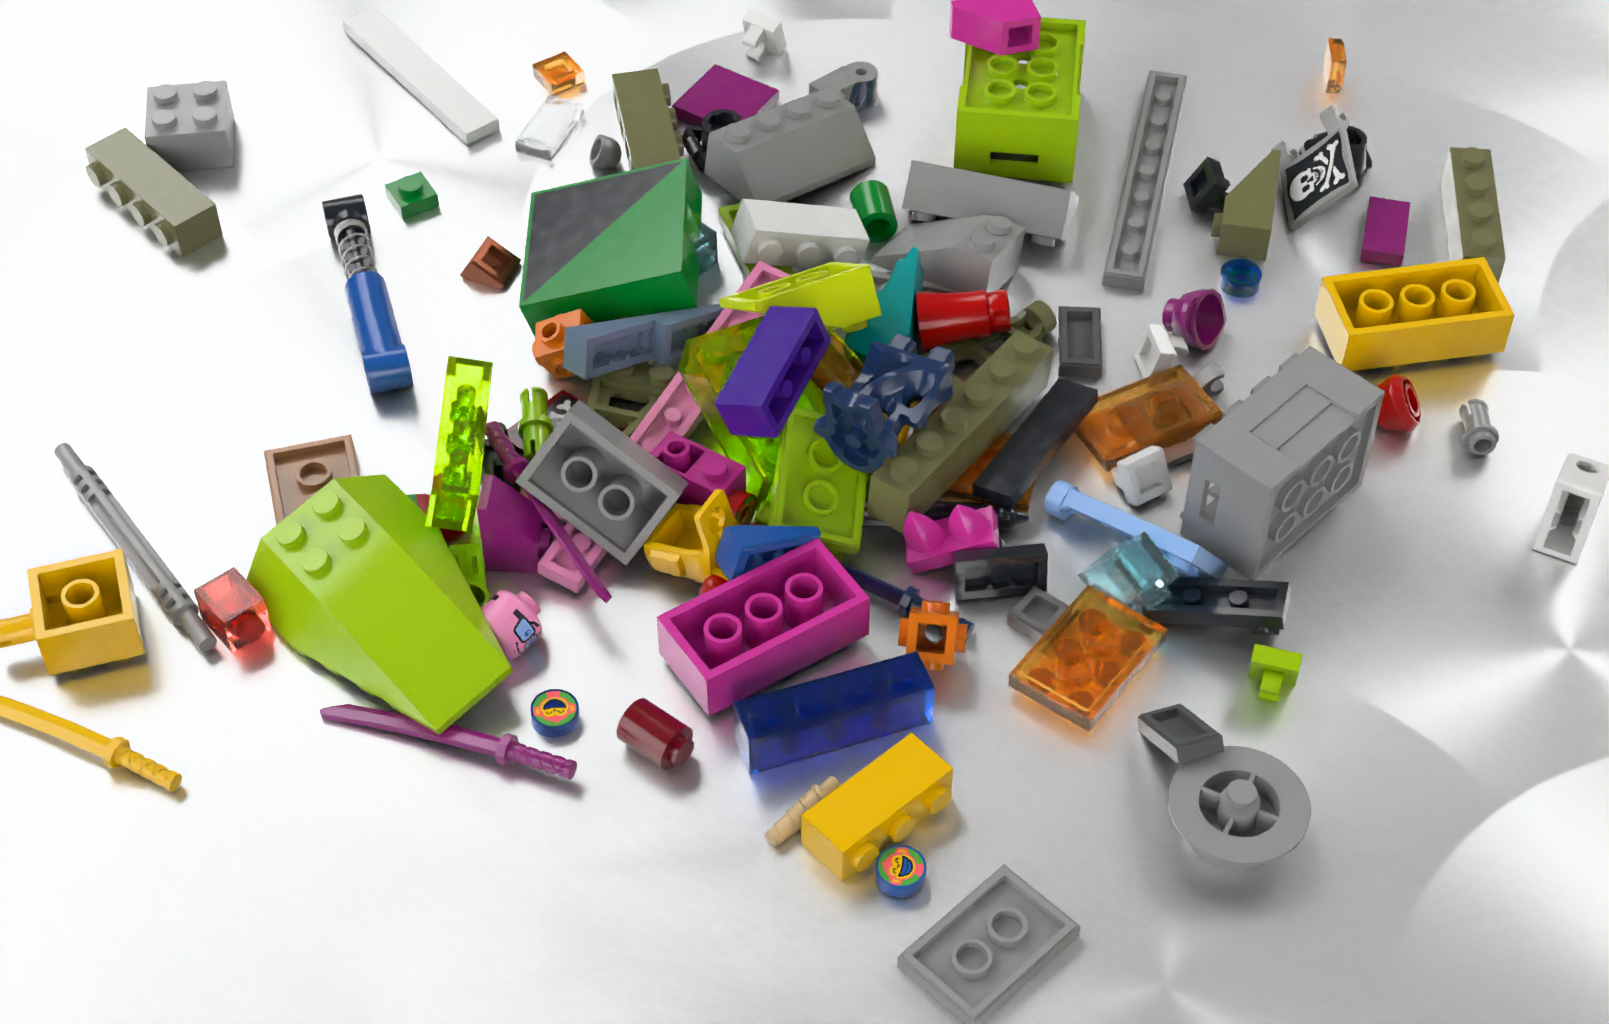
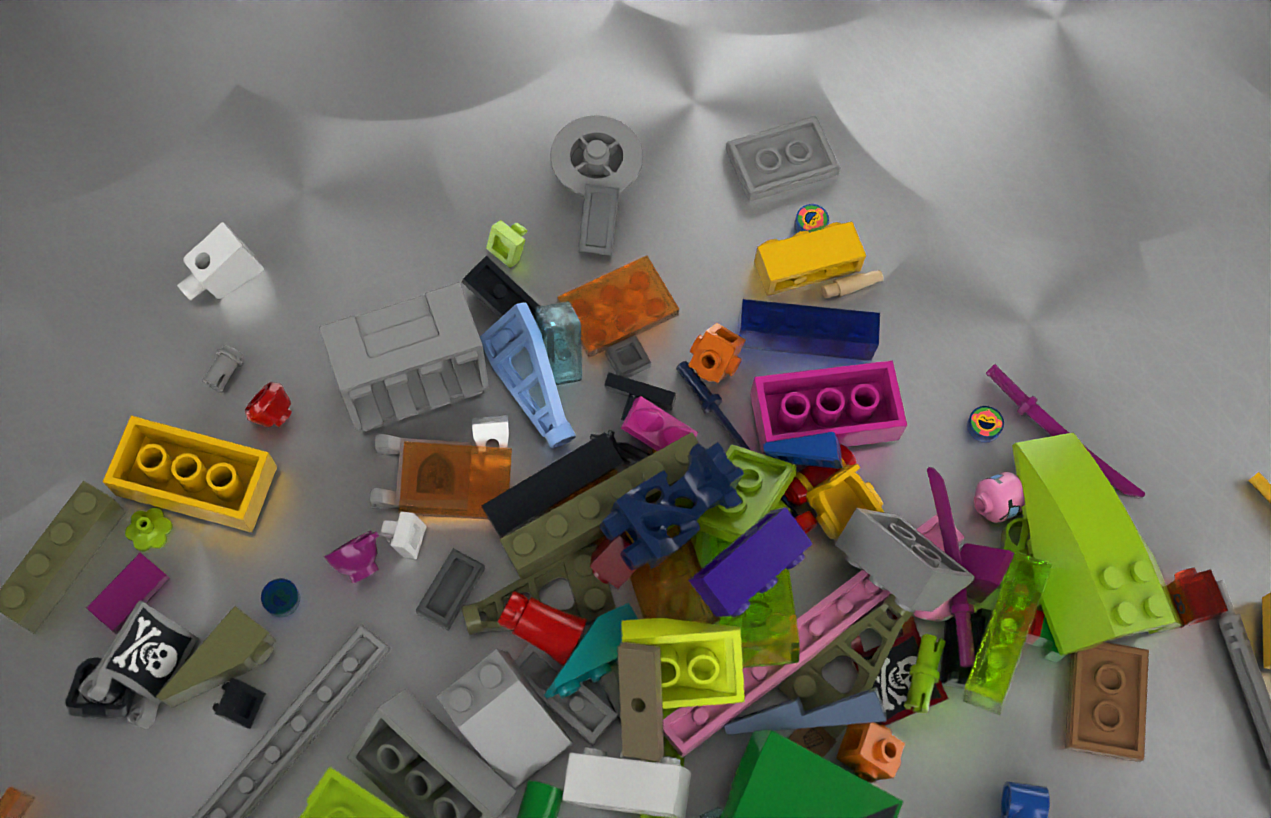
camera: 160 degrees left, 20 degrees up
dark red brick [616,698,694,770] -> none
dark pink slope [650,431,746,509] -> none
none -> dark tan tile [618,642,664,762]

